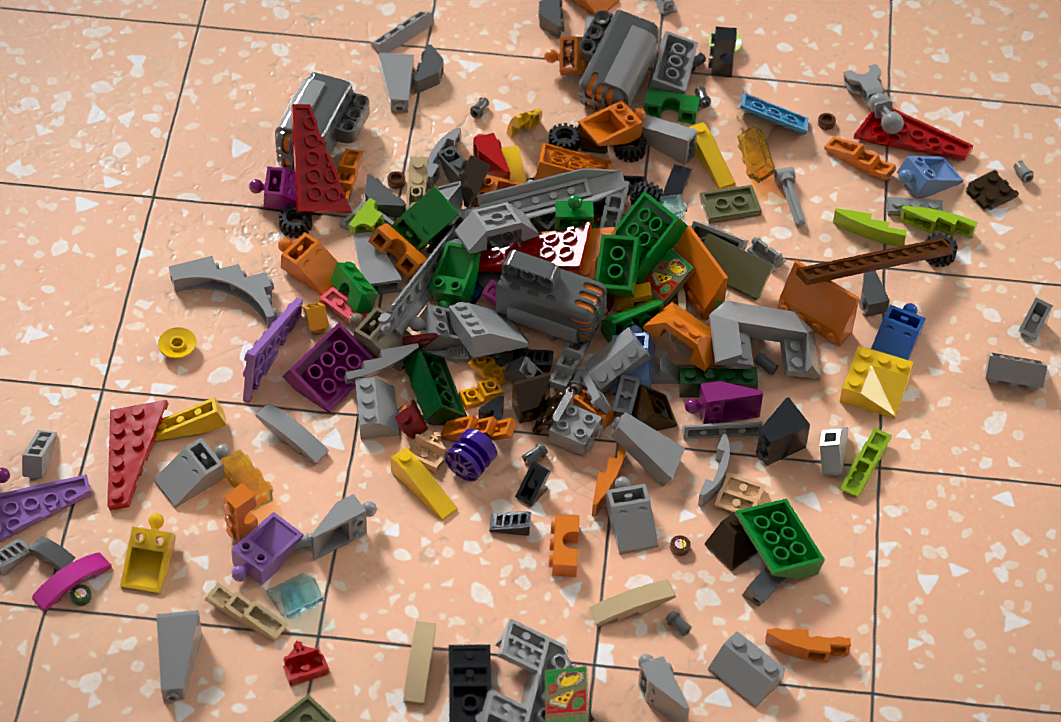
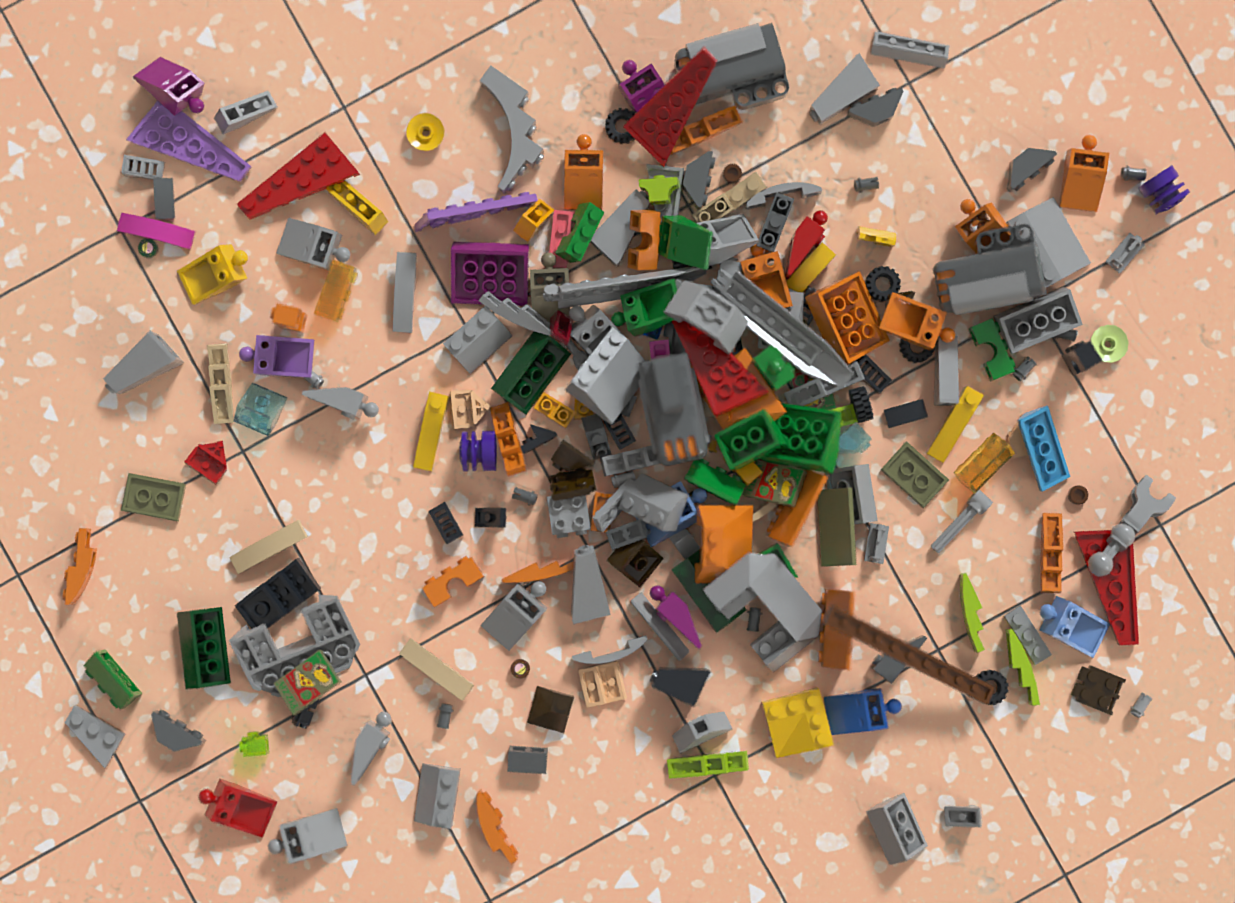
camera: 55 degrees right, 35 degrees up
dark red slope [395,399,428,440] -> none
dark brown slope [460,155,491,207] -> none
green slope [735,498,825,579] -> none

